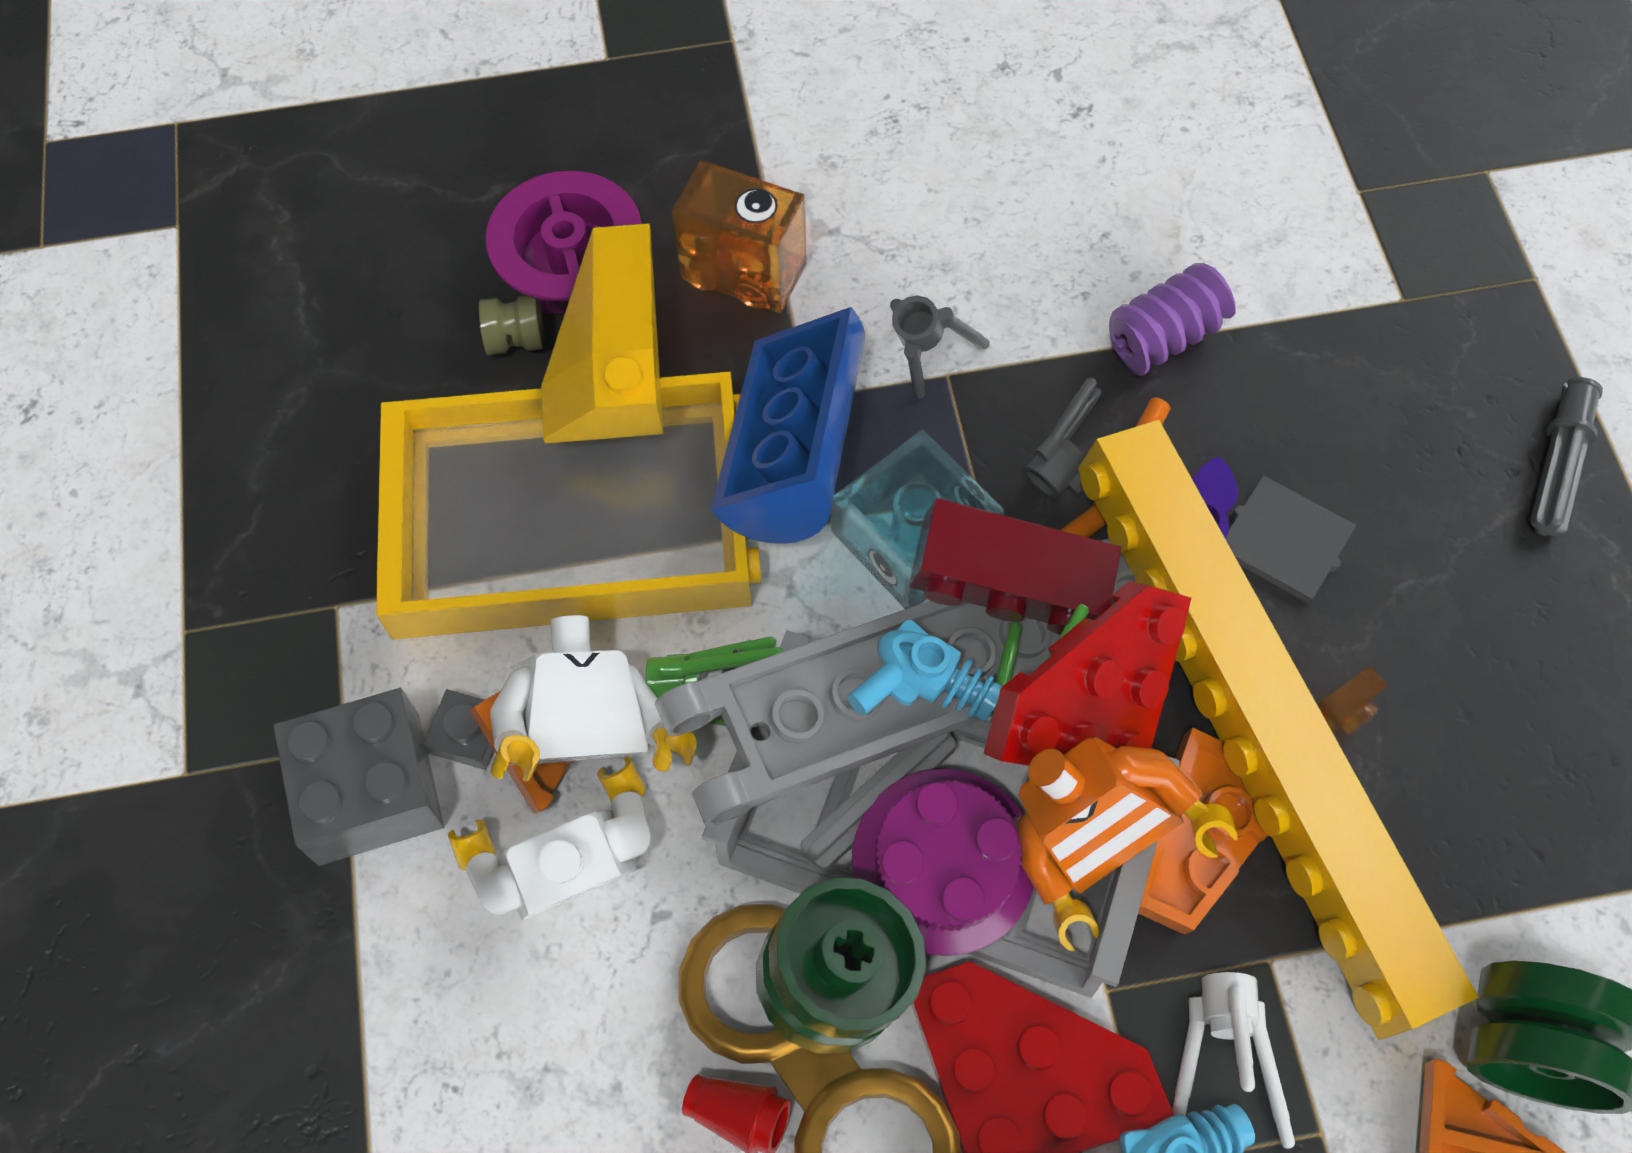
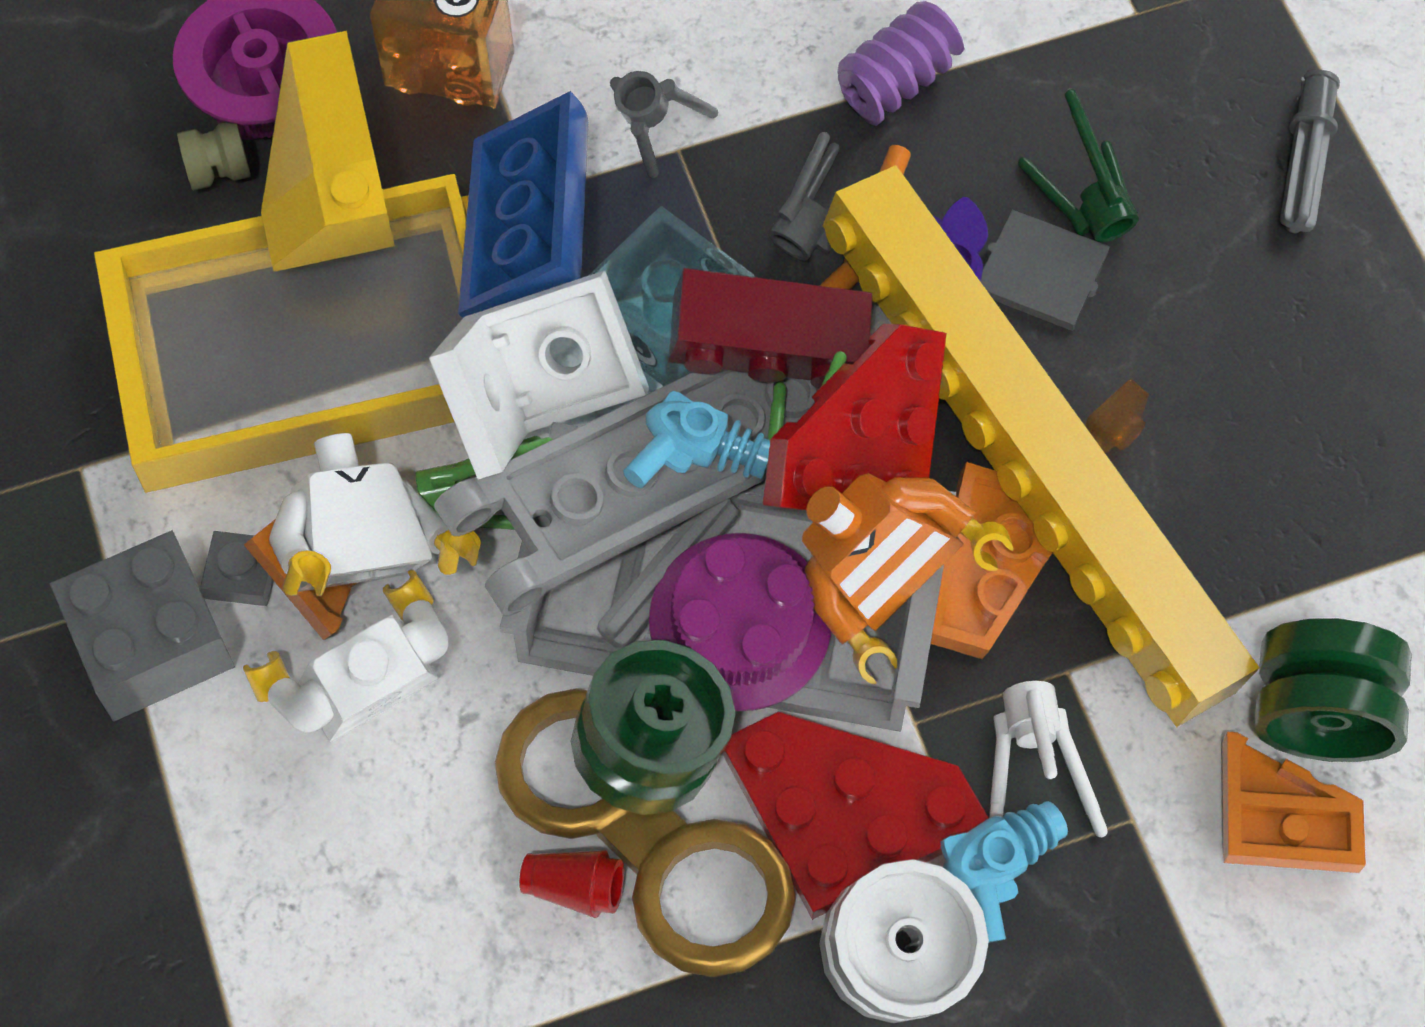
camera: 10 degrees left, 0 degrees up
none -> white bracket [429,270,649,480]
none -> dark green plant [1018,89,1139,242]

